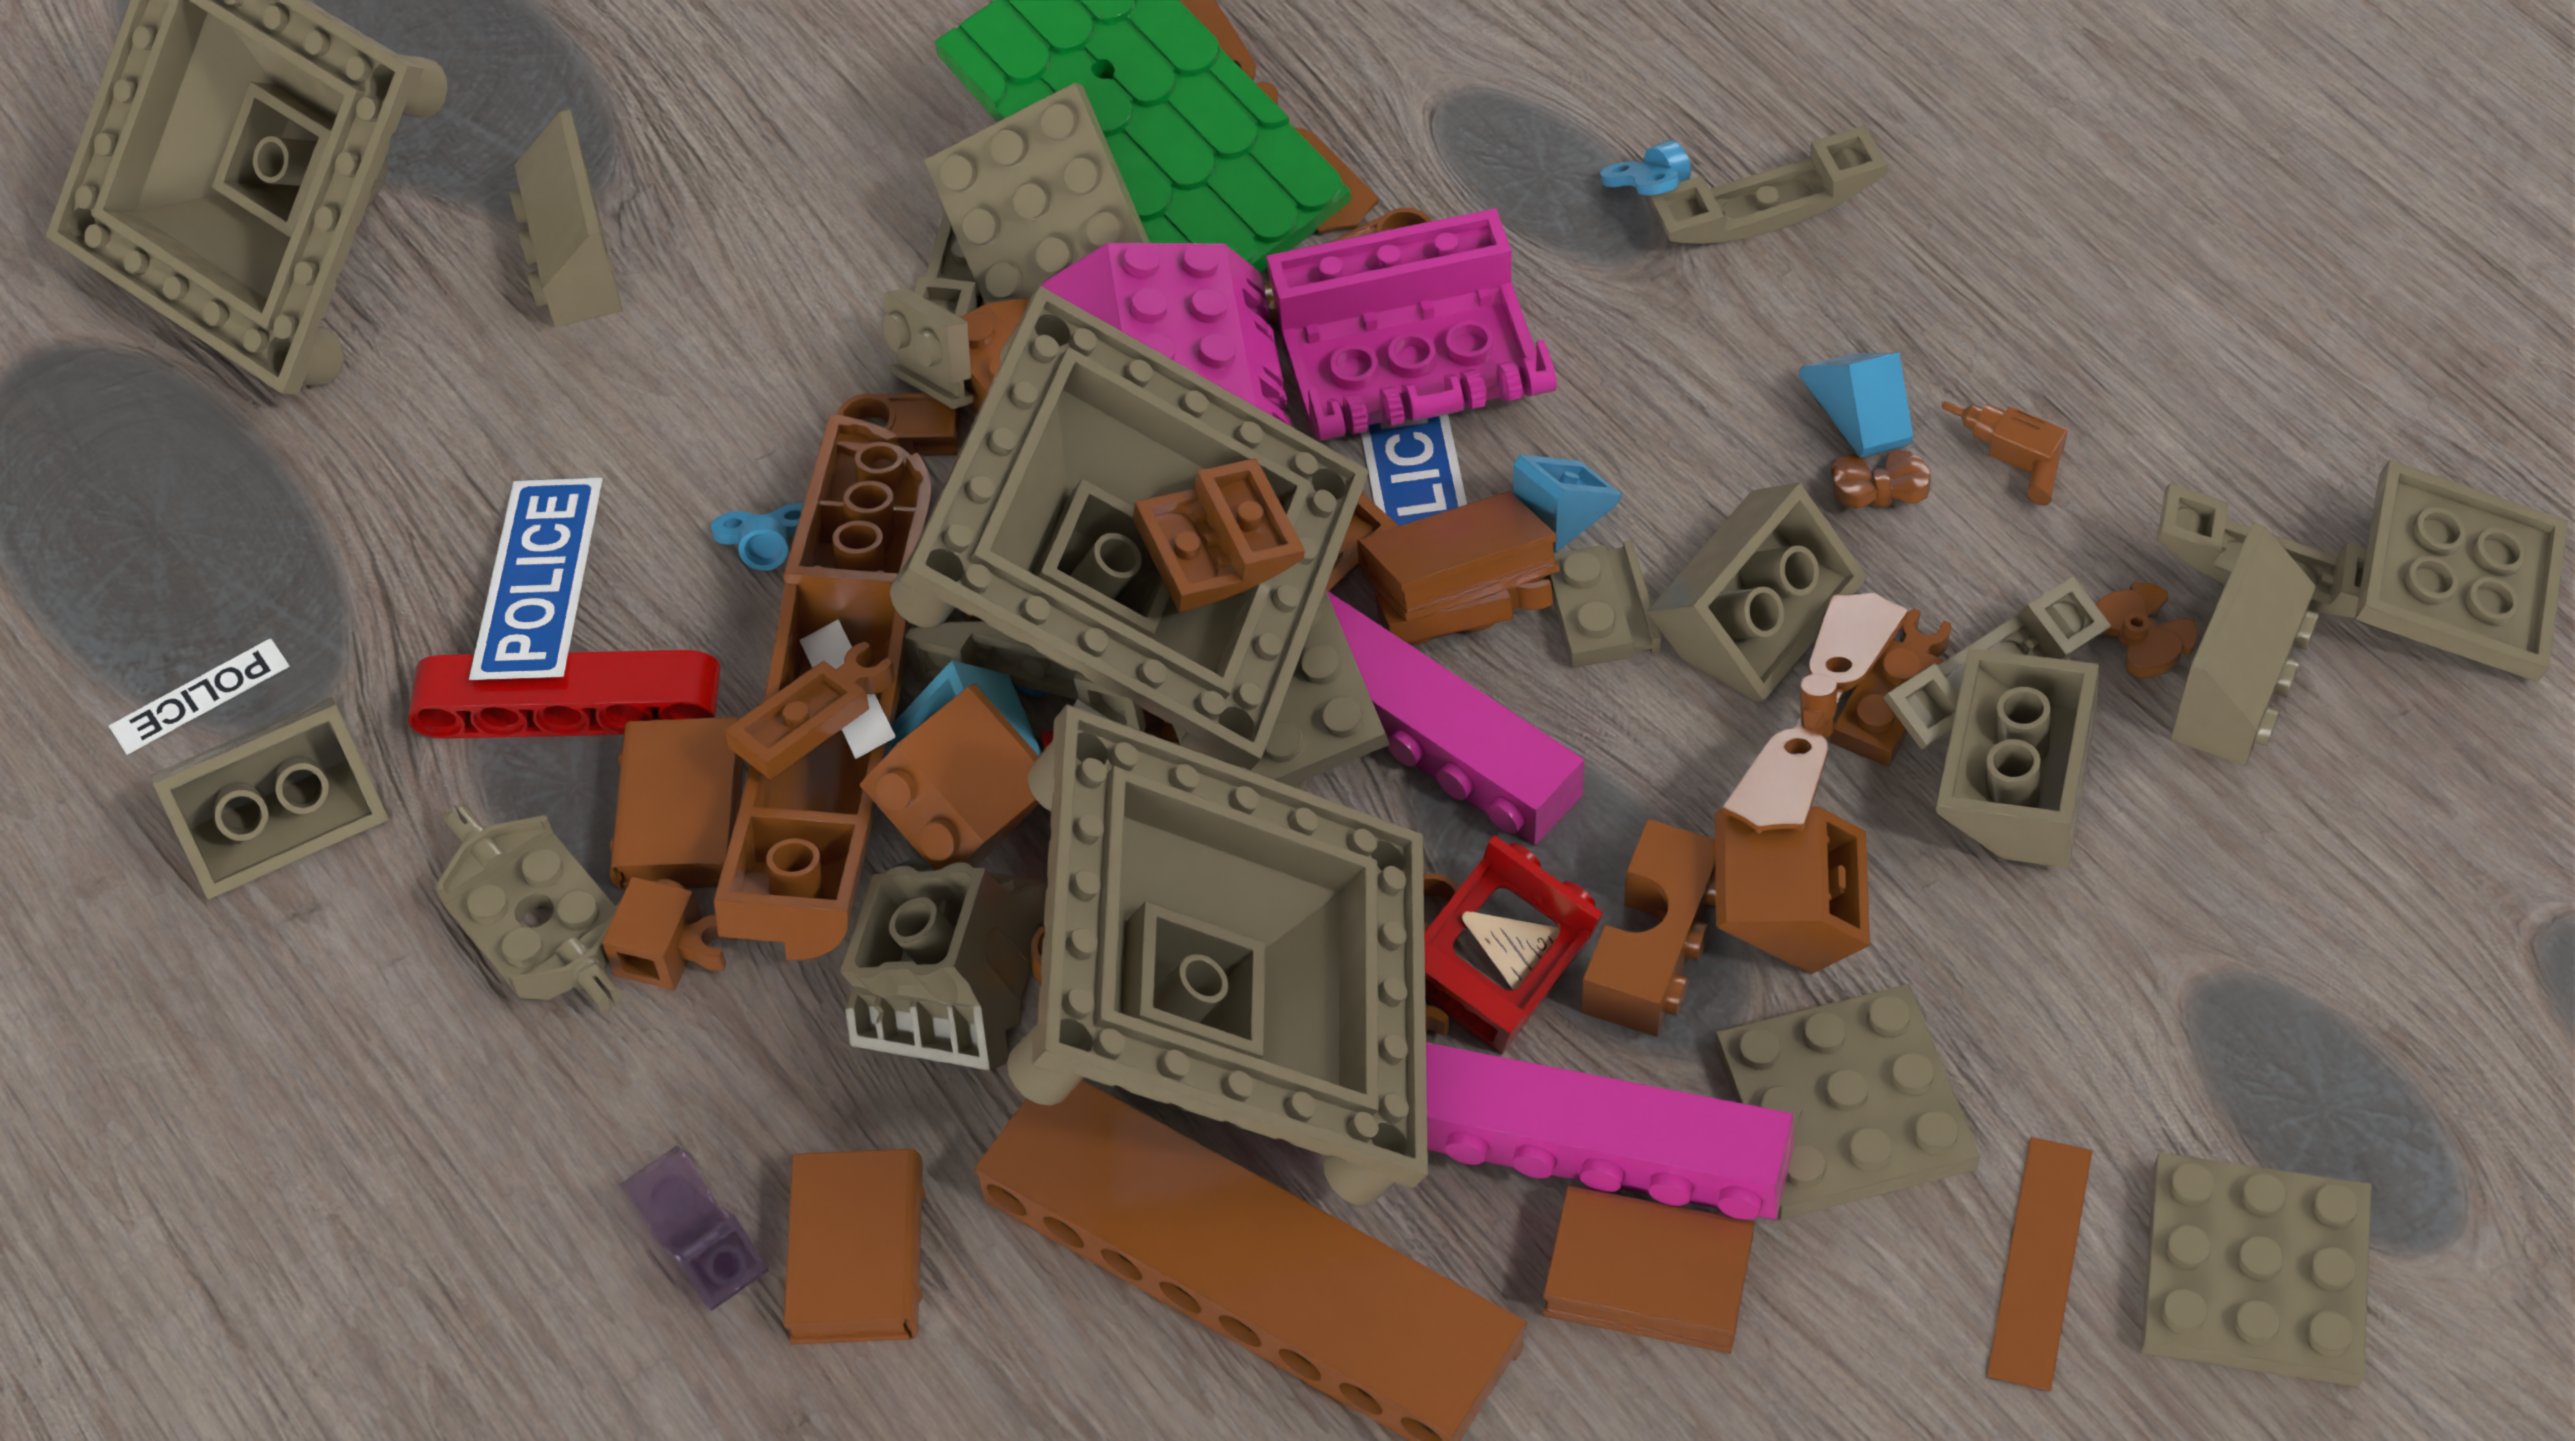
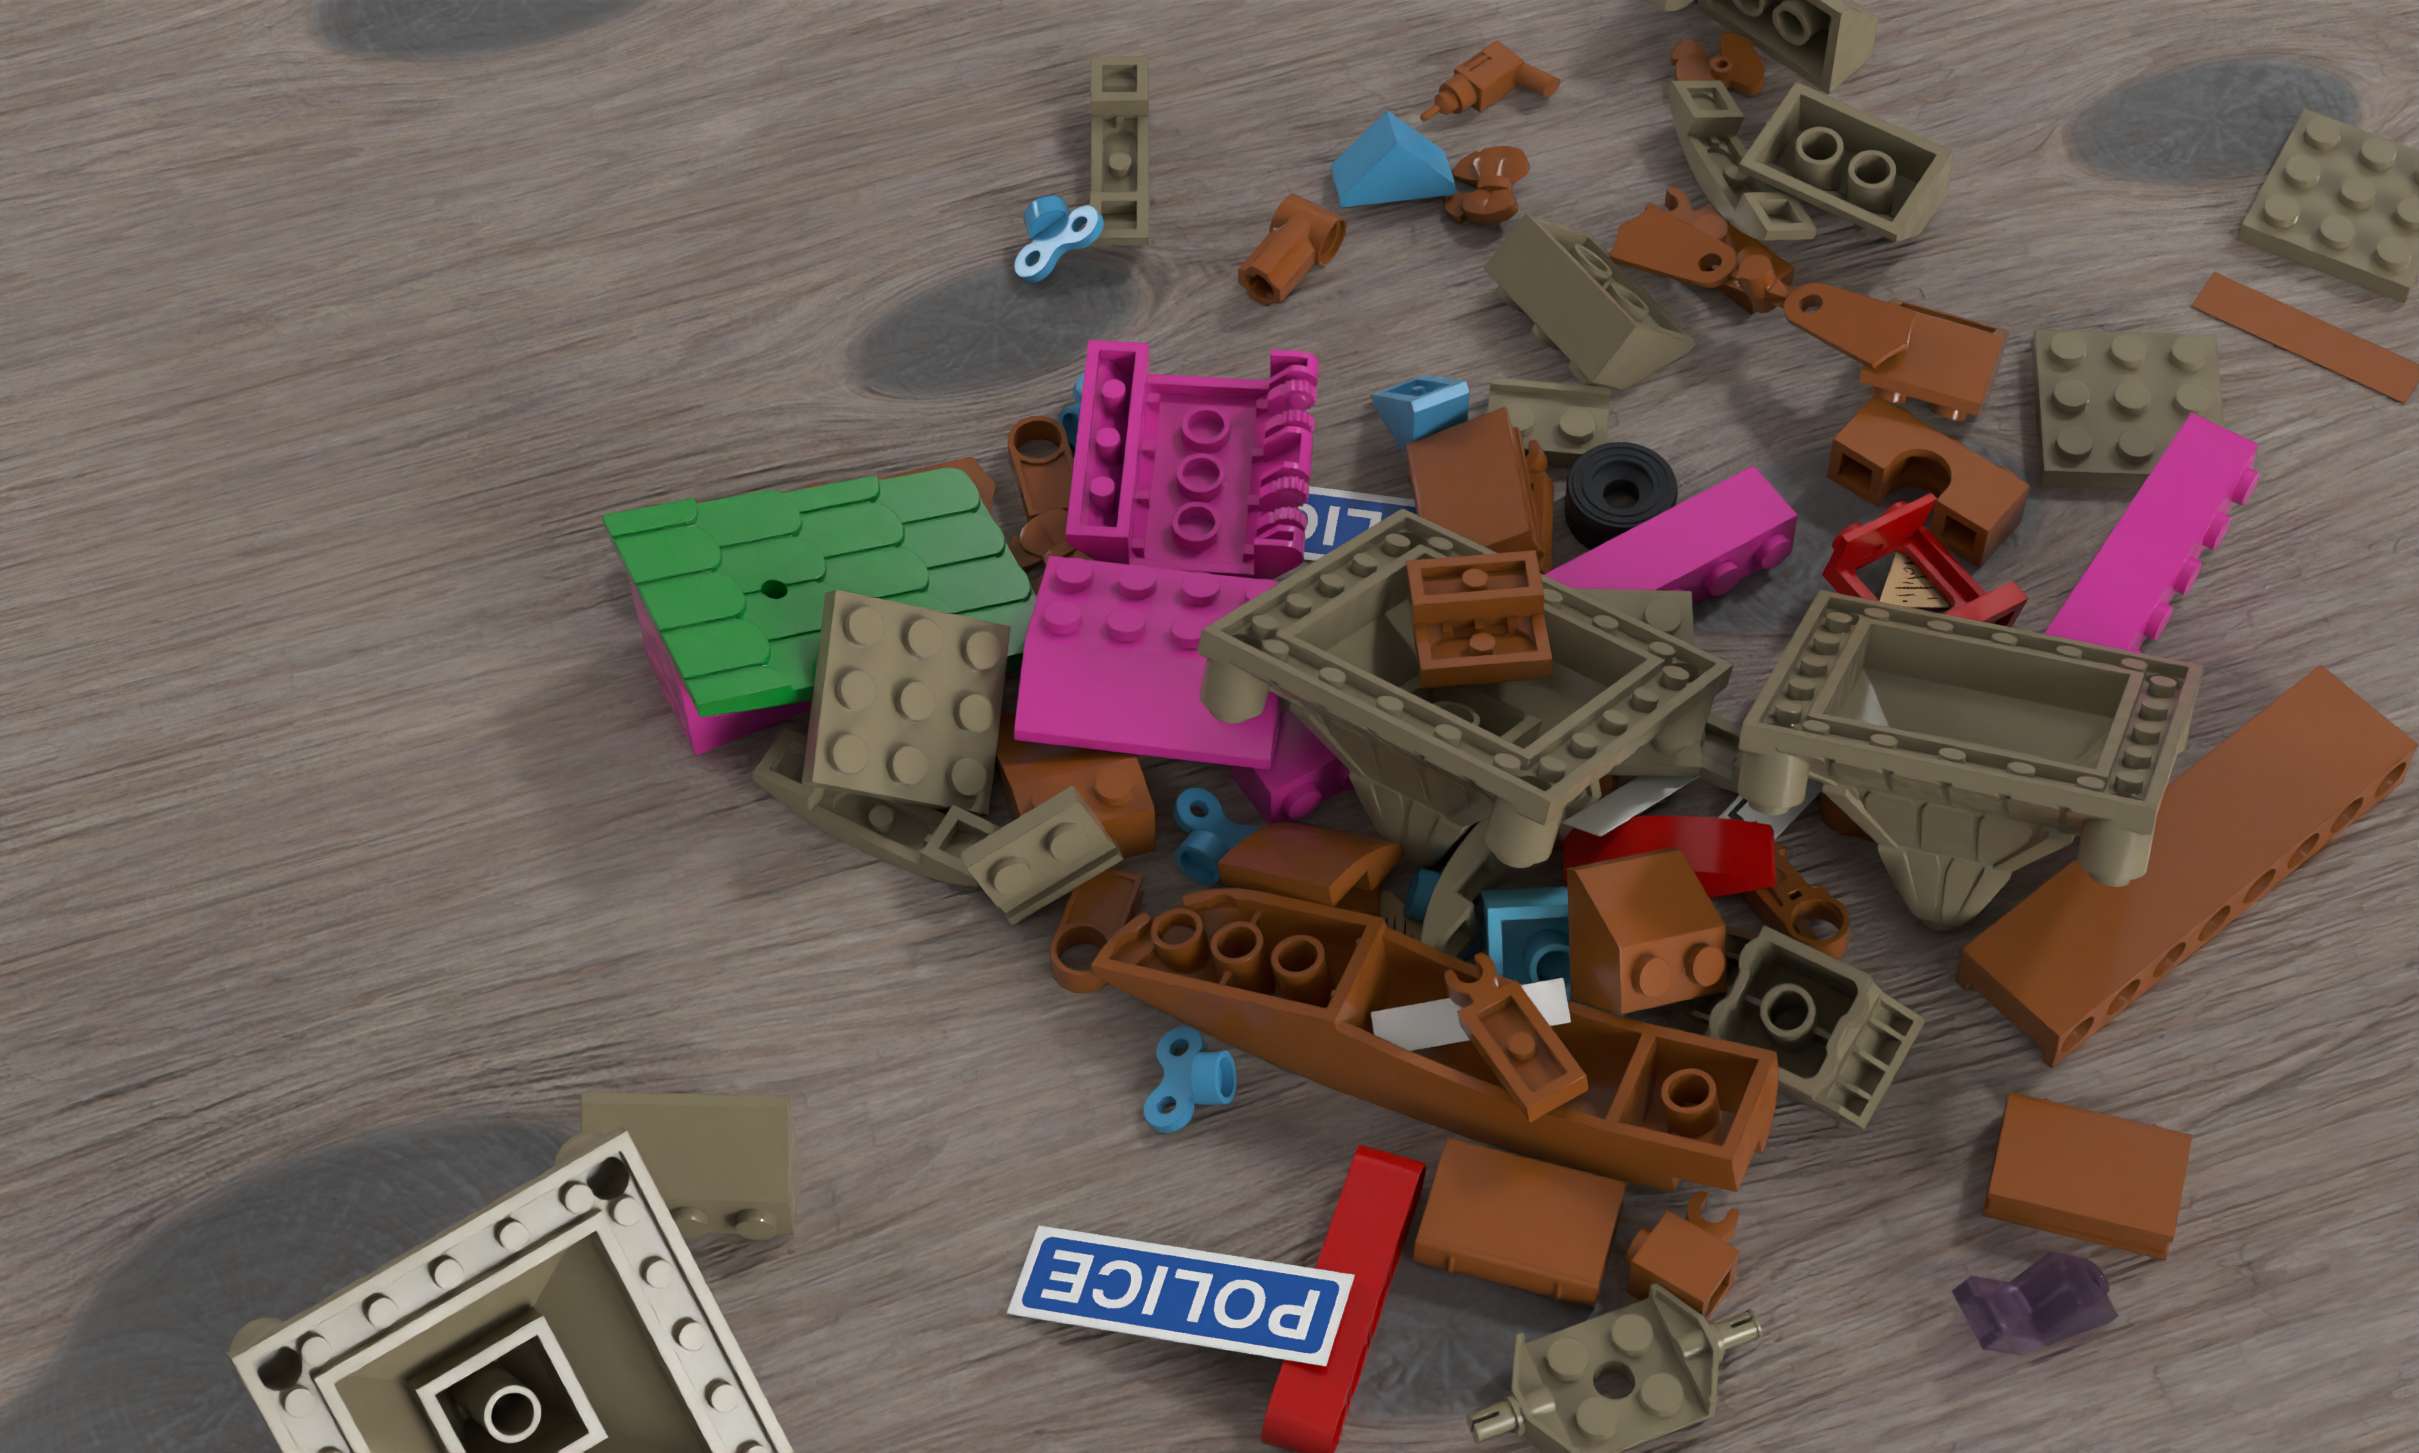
camera: 75 degrees left, 0 degrees up
dark orange piece [1543,1185,1755,1354] -> none
none -> dark orange piece [1238,193,1347,307]
none -> black tyre [1564,442,1678,550]

